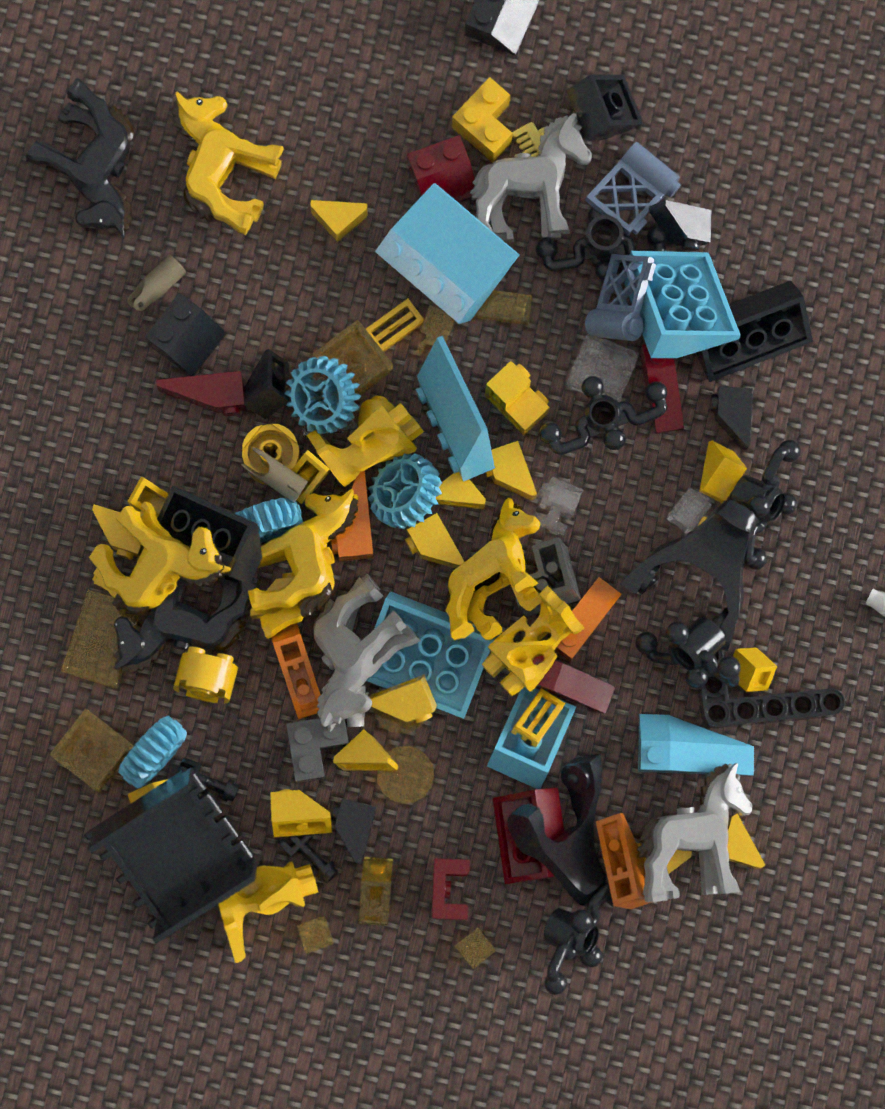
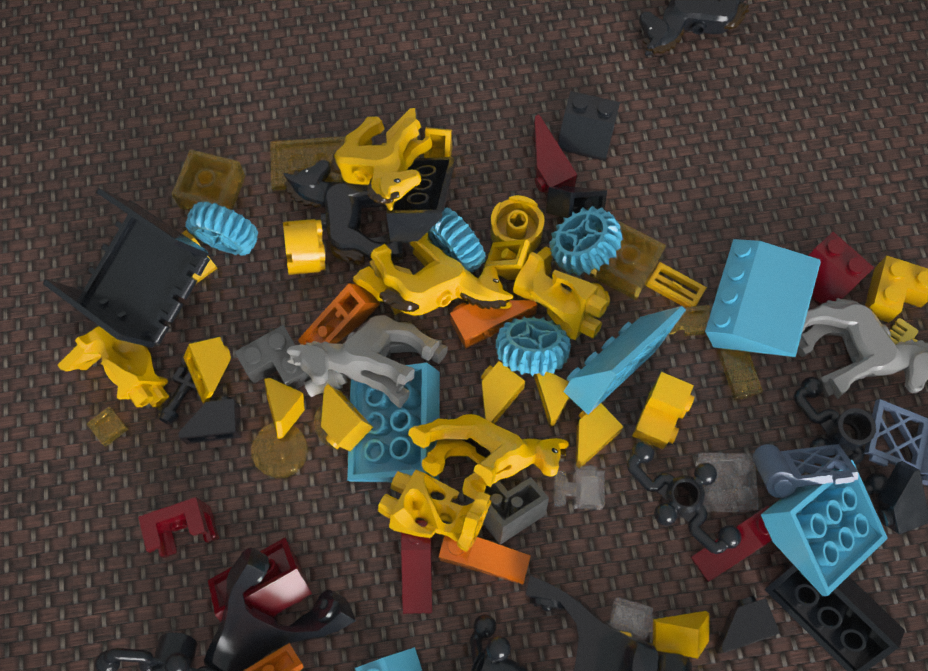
camera: 75 degrees right, 10 degrees down
dark tan piece [127,254,187,311] -> none
yellow animal [171,92,284,235] -> none
black hinge [176,758,240,802] -> none
dark tan piece [241,447,308,503] -> none
yellow slope [310,200,368,242] -> none
clear yellow slope [359,857,393,926] -> none
clear yellow plate [455,928,496,969] -> none
medium azure slope [487,687,576,789] -> none
yellow tile [511,688,565,748] -> none

